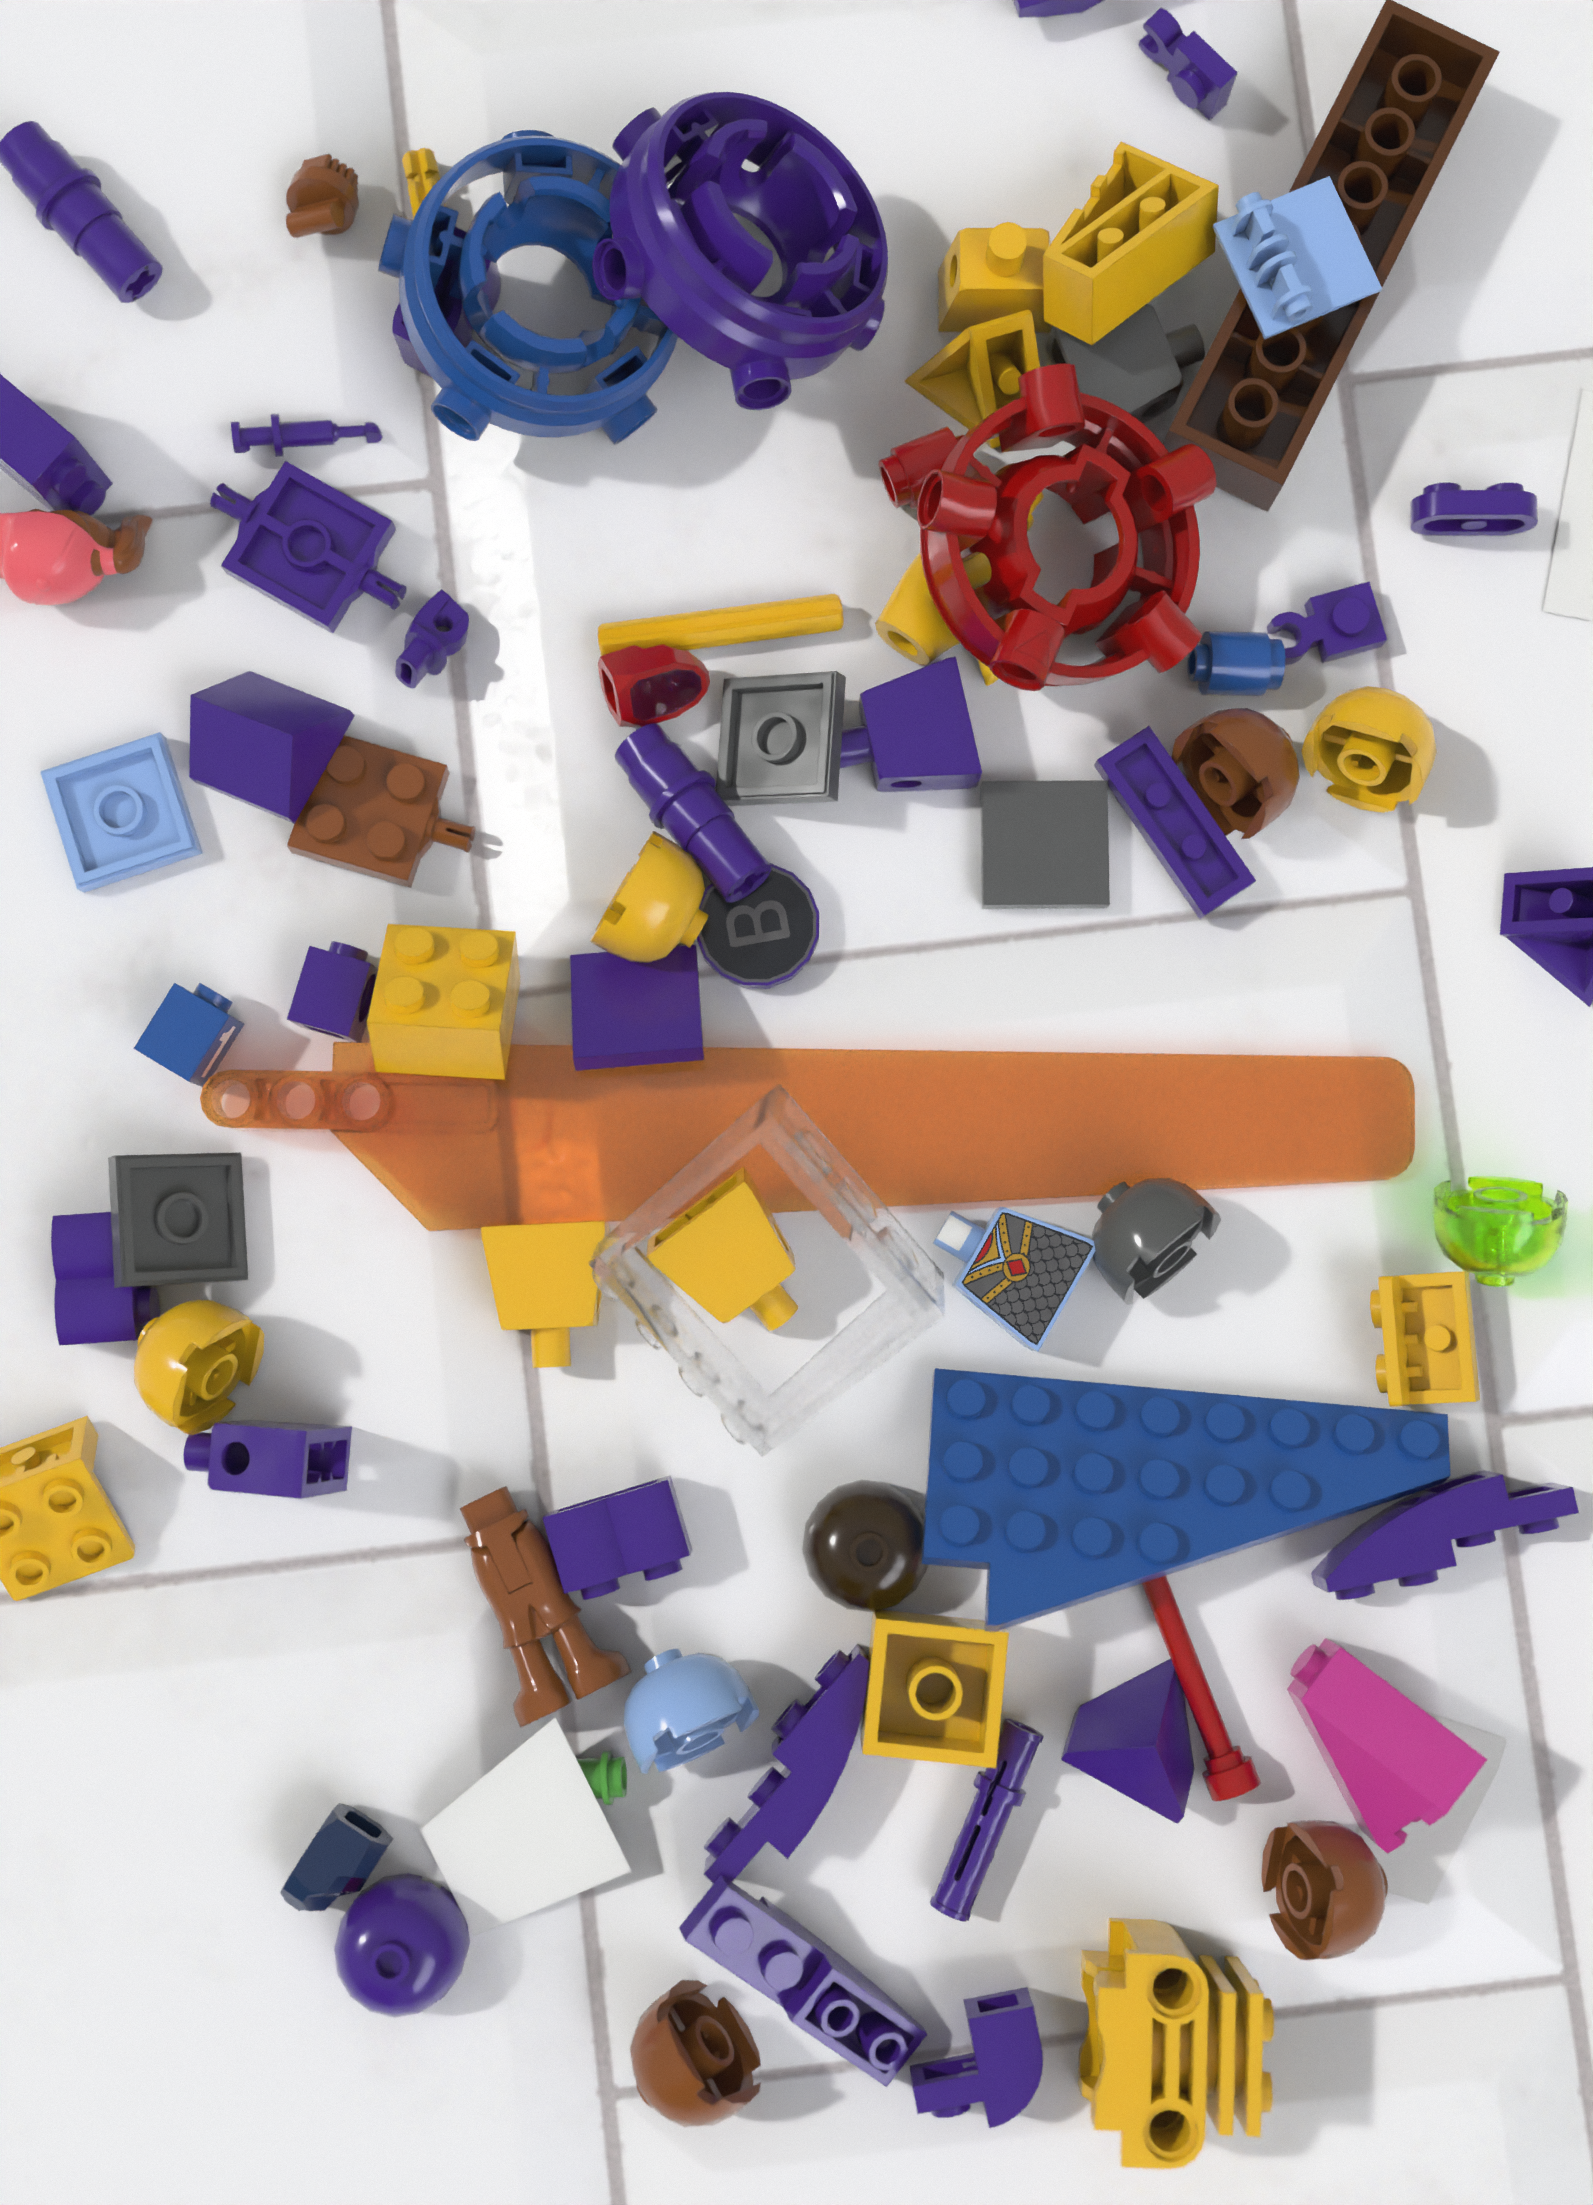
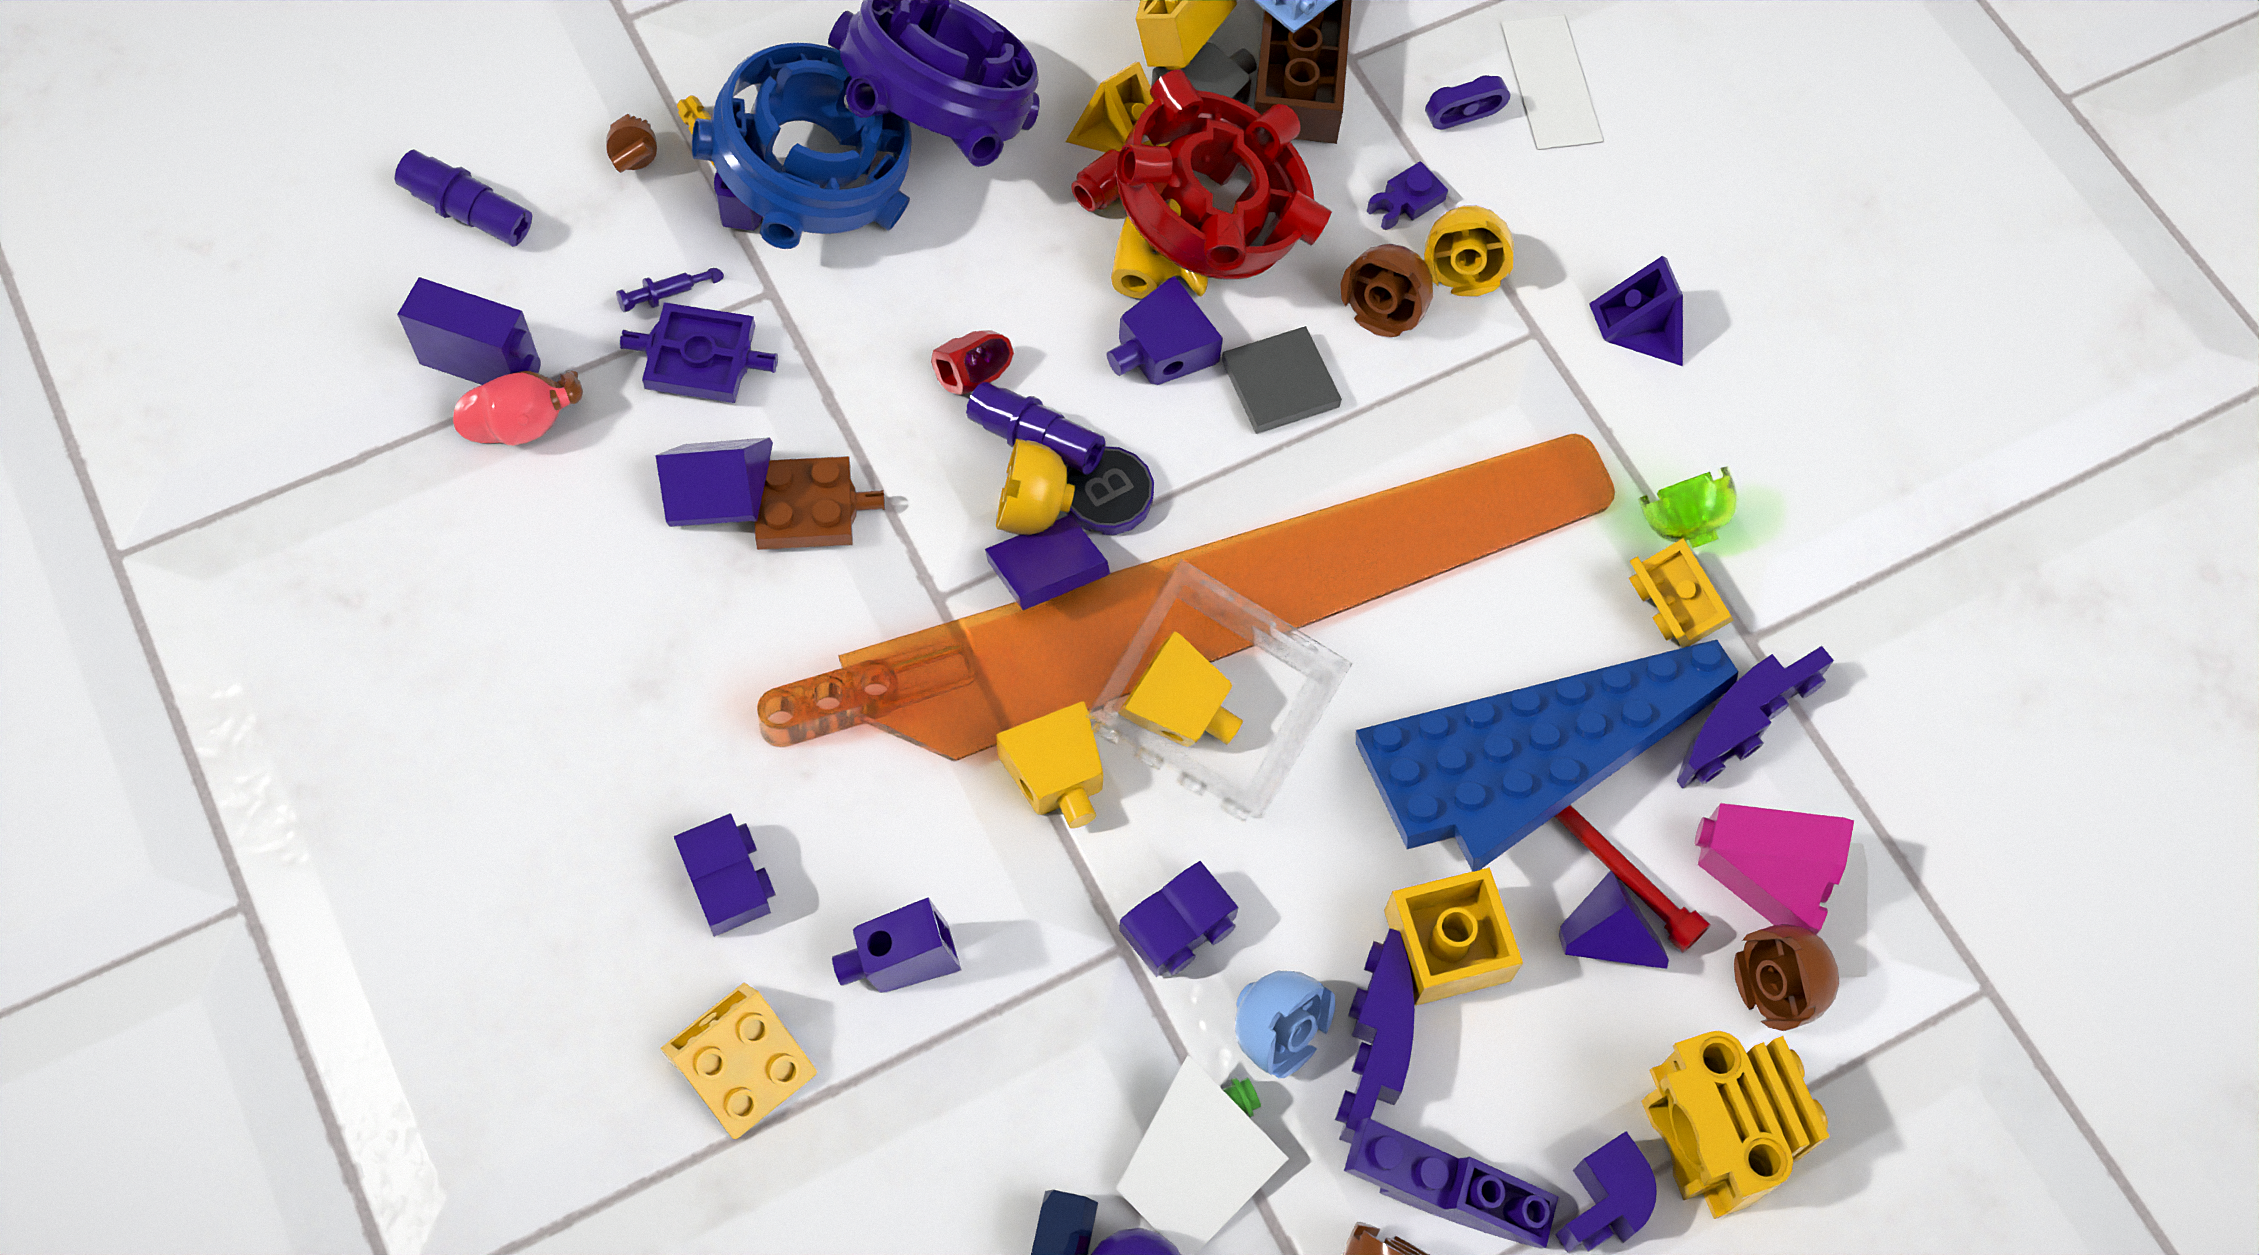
camera: 25 degrees left, 20 degrees down
light blue tile [40,732,203,893] -> none
dark grey tile [108,1152,248,1288] -> none
blue brick [133,983,245,1088] -> none
yellow cylinder [134,1300,264,1435] -> none
dark purple brick [287,941,378,1044] -> none
yellow brick [367,924,521,1080] -> none
dark purple piece [395,589,469,689] -> none
dark orange piece [460,1486,632,1727] -> none
yellow axle [597,594,844,656] -> none
tile [716,671,846,806] -> none
dark brown cylinder [802,1480,929,1612] -> none
dark purple pin [930,1719,1044,1922] -> none
torso [933,1206,1095,1351] -> none
yellow torso [938,222,1052,333] -> none
dark grey cylinder [1091,1178,1221,1304] -> none
dark purple plate [1094,726,1256,919] -> none
blue brick [1188,631,1285,696] -> none

